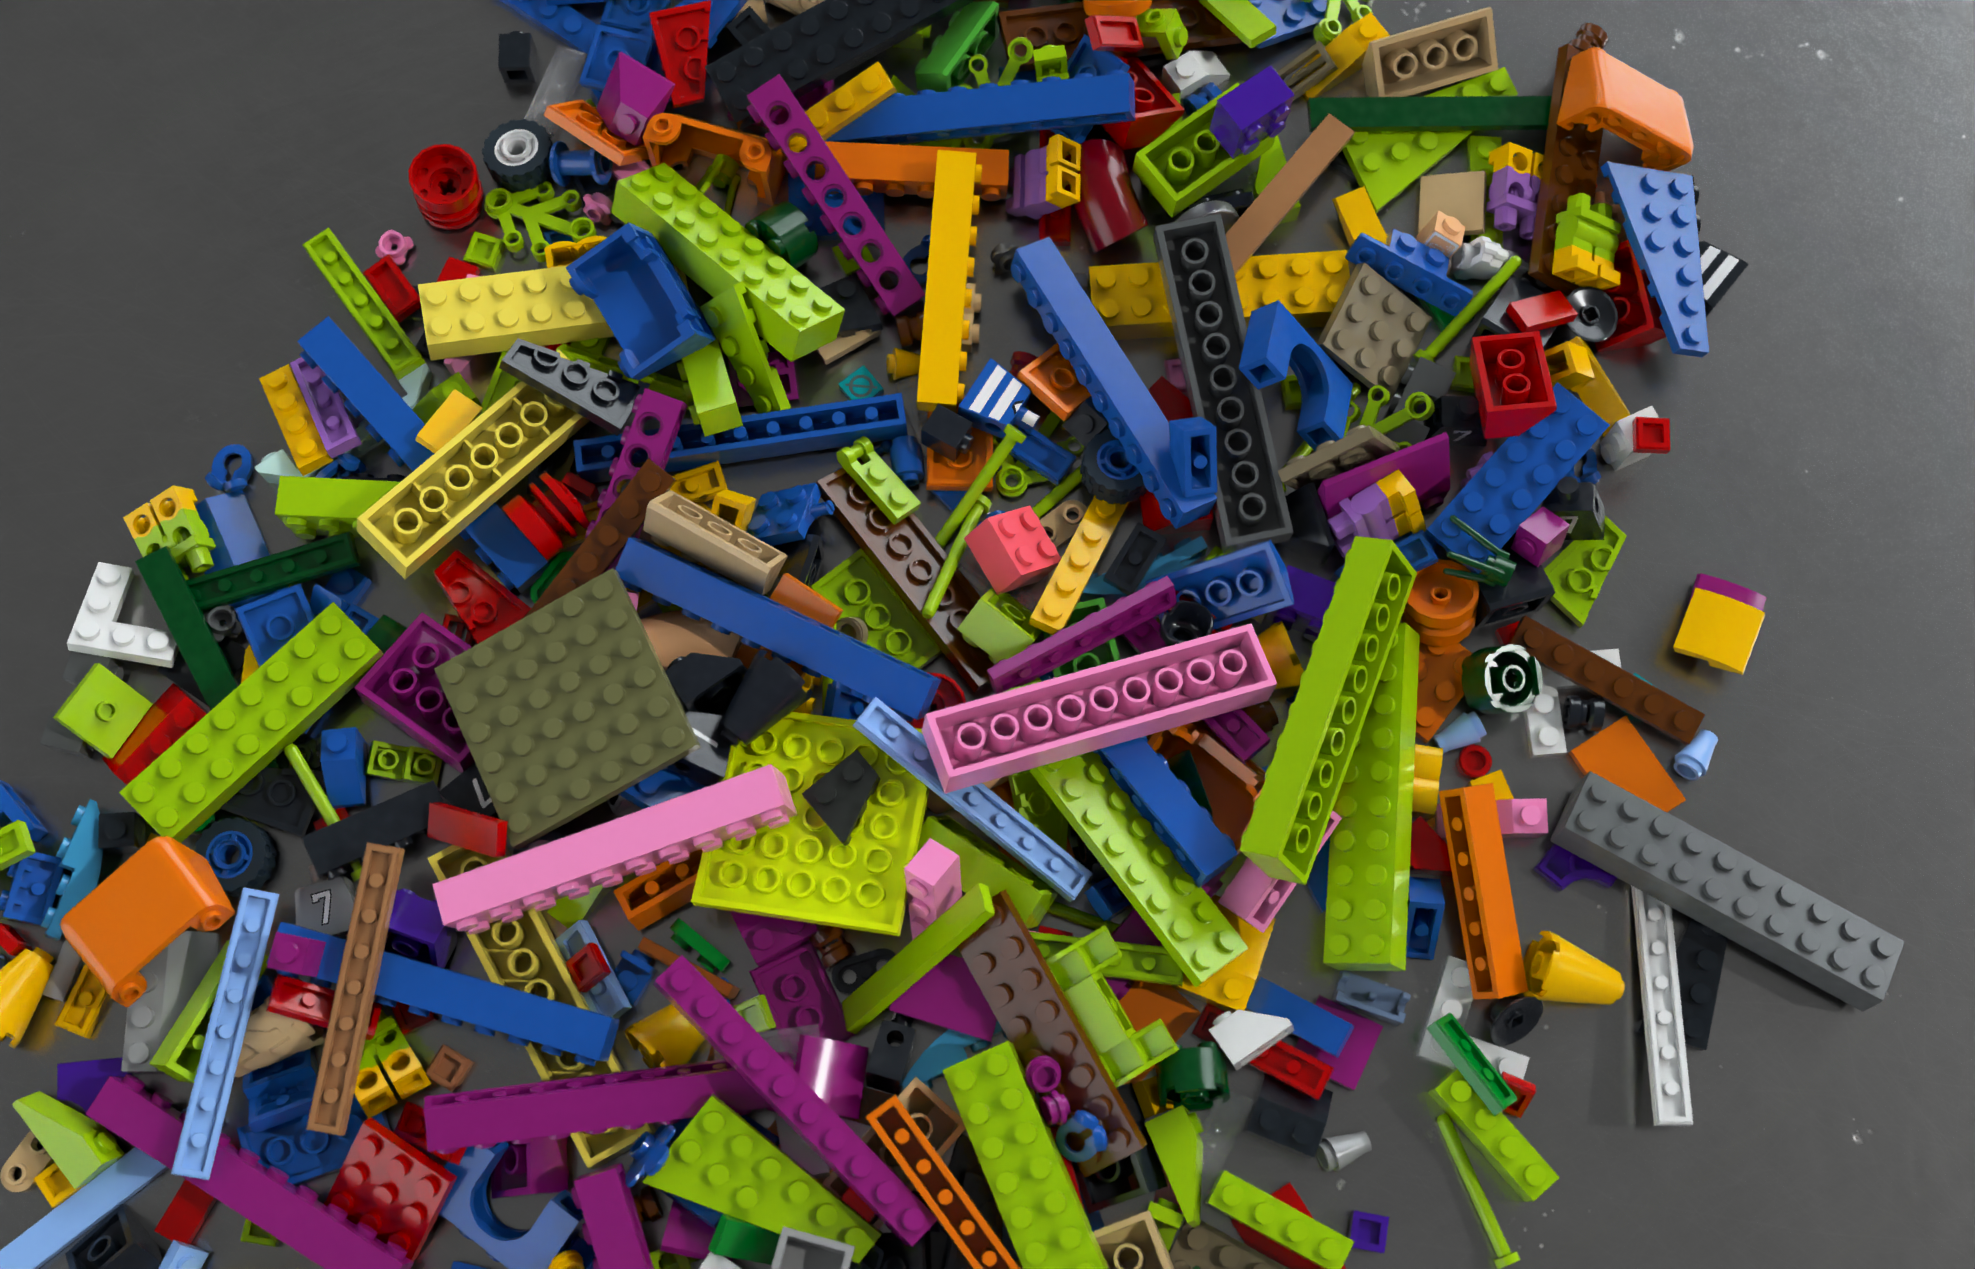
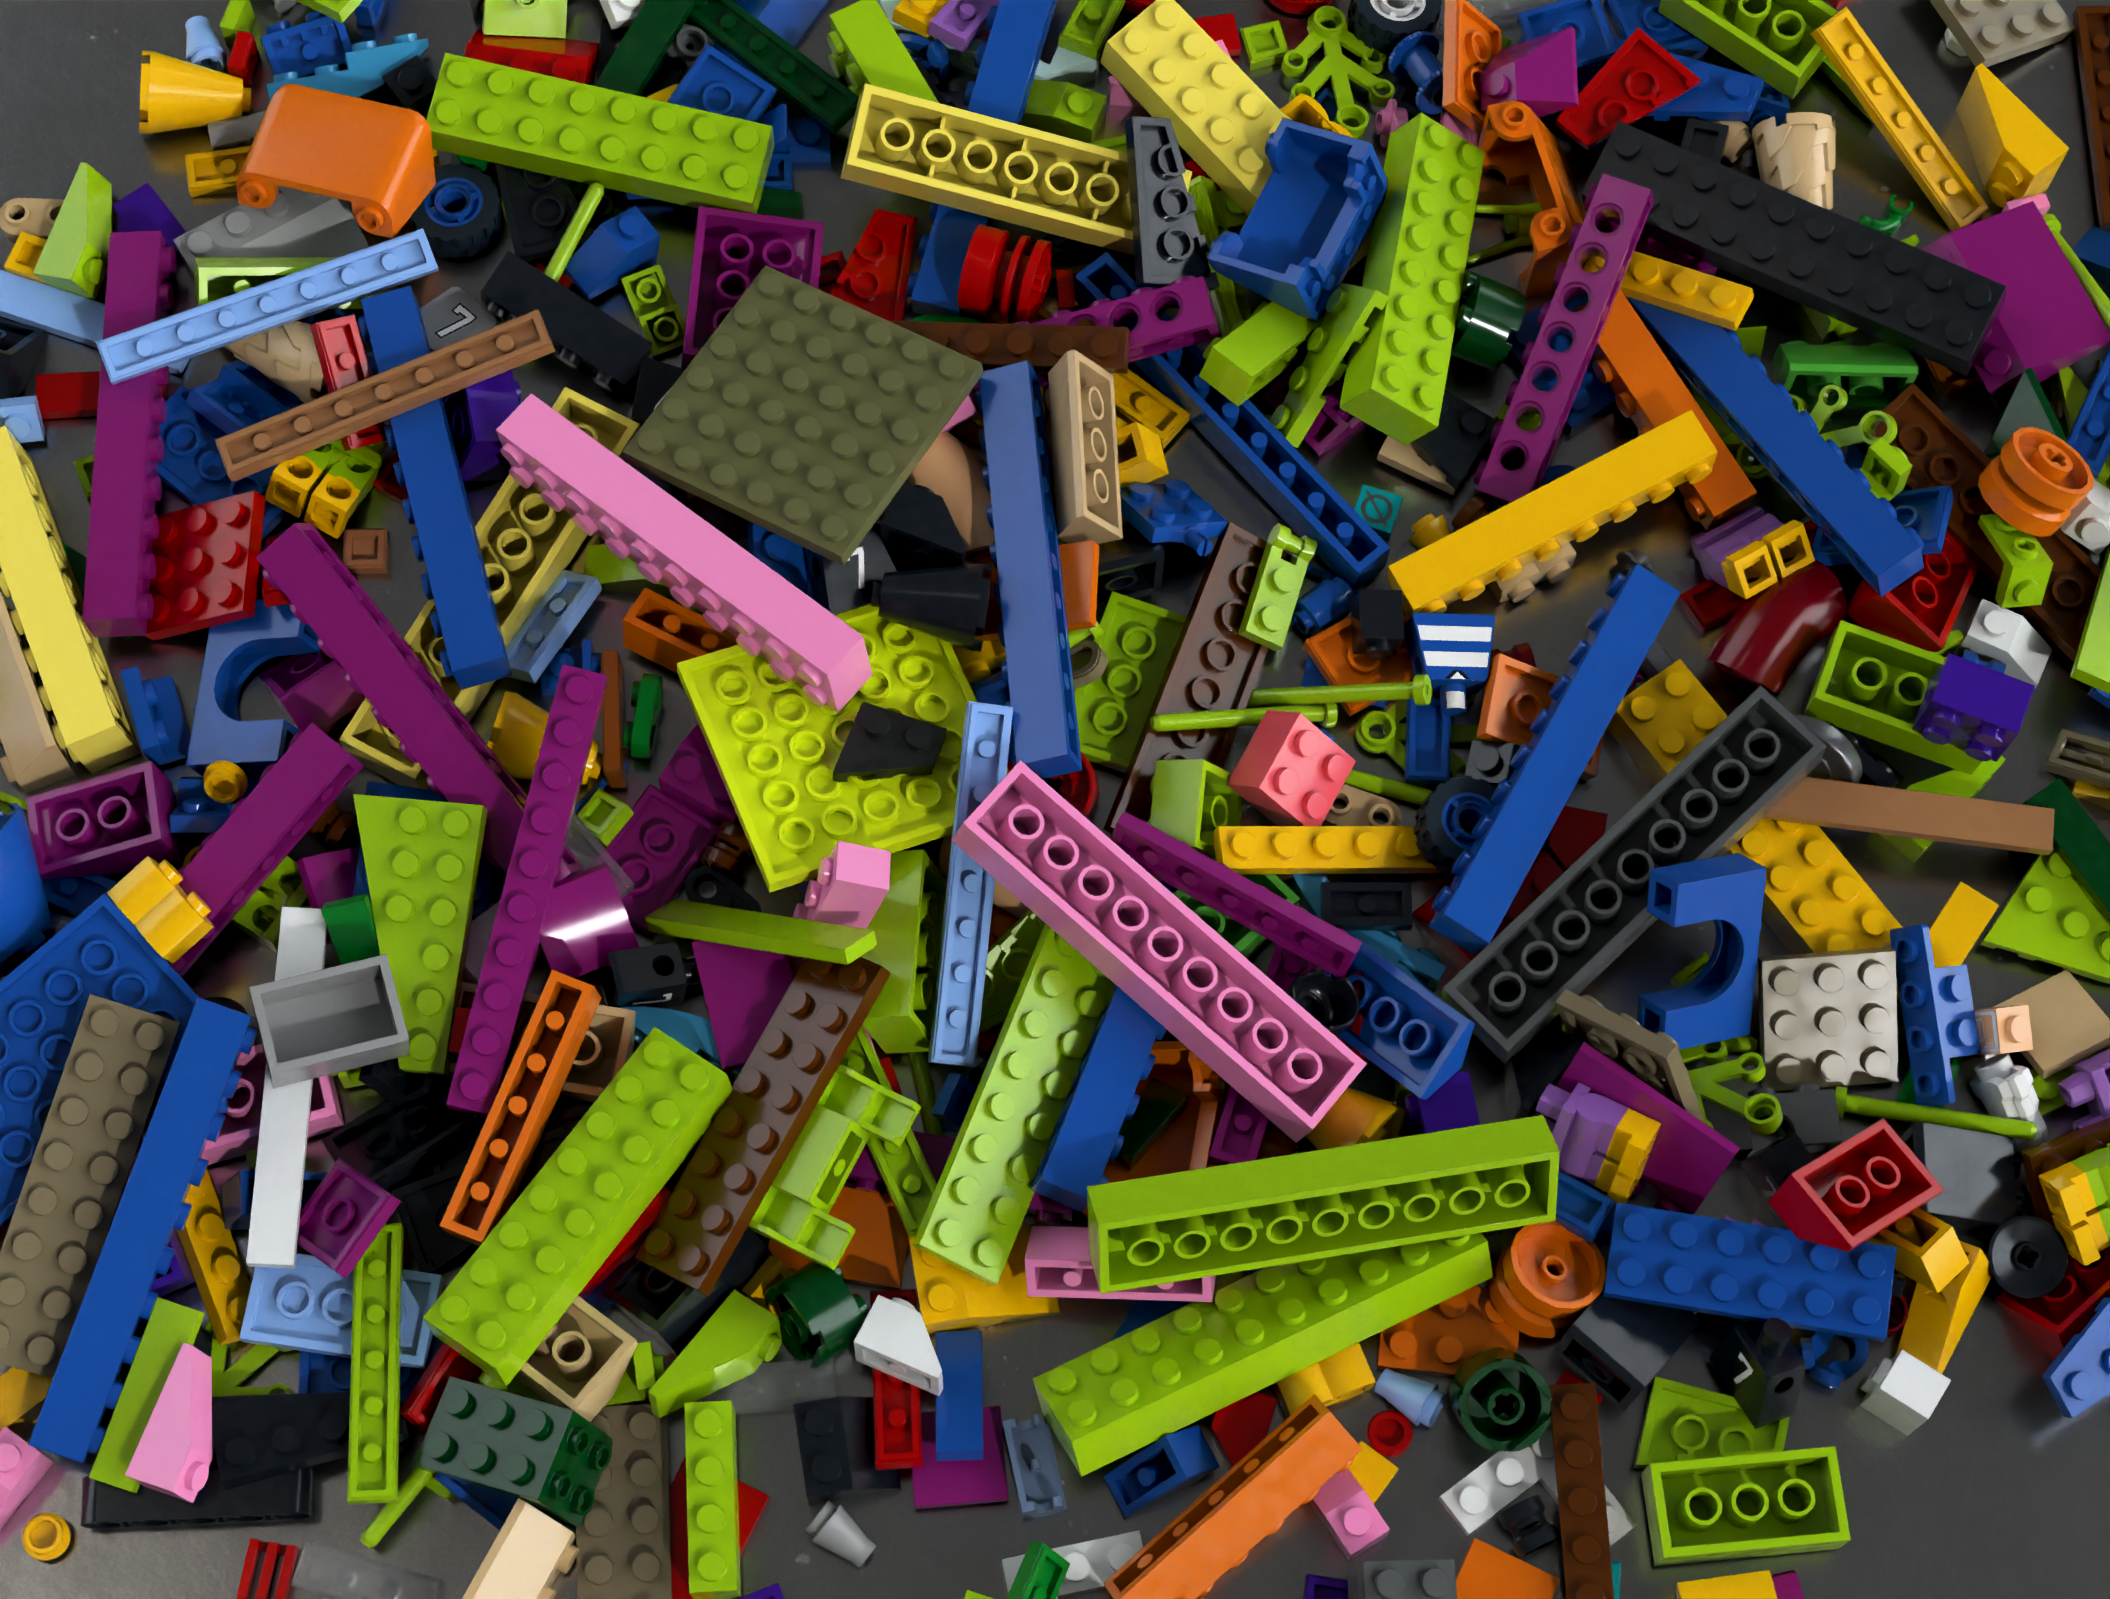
camera: 55 degrees right, 5 degrees down
magenta brick [267,932,326,977] -> none
yellow tile [415,389,483,453] -> none
red tile [427,802,507,858] -> none
red tile [565,942,611,993] -> none
blue plate [625,1125,676,1188] -> none
magenta plate [1025,1056,1061,1093] -> none
magenta plate [1039,1089,1070,1126] -> none
blue piece [1055,1110,1108,1162] -> none
red tile [1085,15,1144,52] -> none
blue slope [1169,416,1217,497] -> none
dark green plant [1443,515,1516,588] -> none
red tile [1505,290,1578,333] -> none
magenta brick [1510,506,1570,567] -> none
red tile [1632,417,1671,454] -> none
none -> lime brick [1641,1446,1851,1566]

